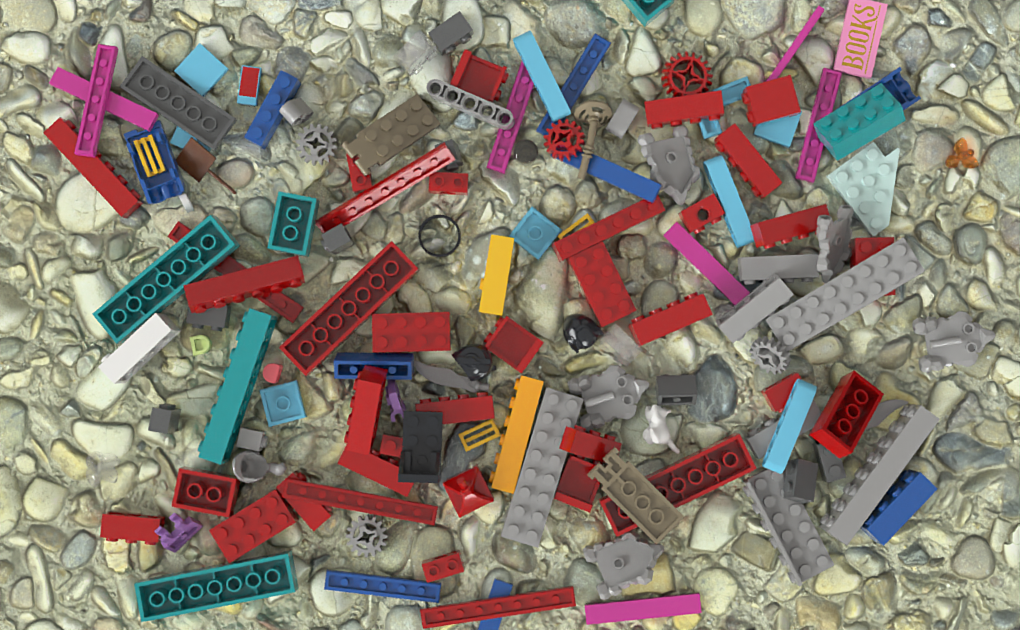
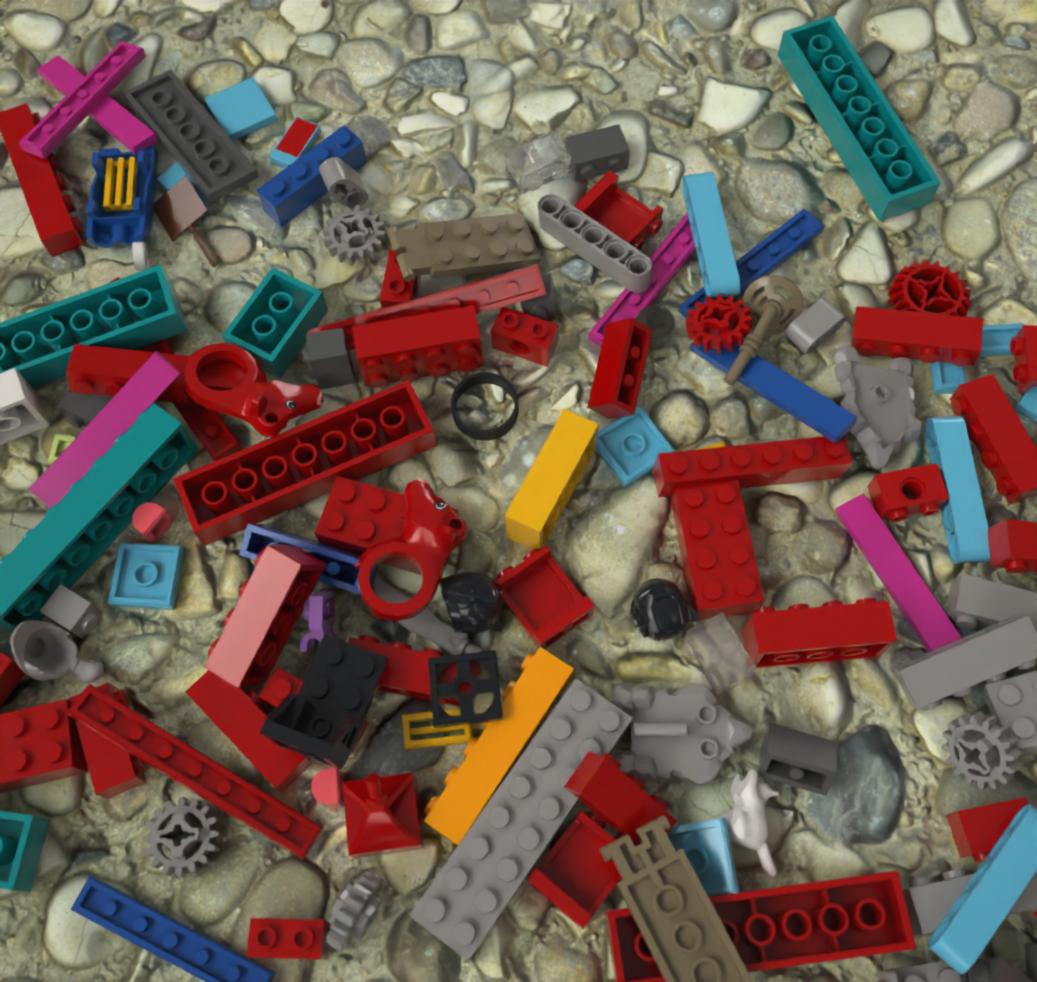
camera: 25 degrees right, 20 degrees down
none -> dark pink tile [28,351,181,508]
none -> red animal [184,343,324,437]
none -> coral brick [311,768,344,808]
none -> light grey gear [326,870,384,952]
none -> red brick [352,305,483,387]
none -> red animal [354,478,467,621]
none -> black piece [428,650,503,728]
none -> red brick [587,318,653,419]
none -> medium azure tile [668,818,740,897]

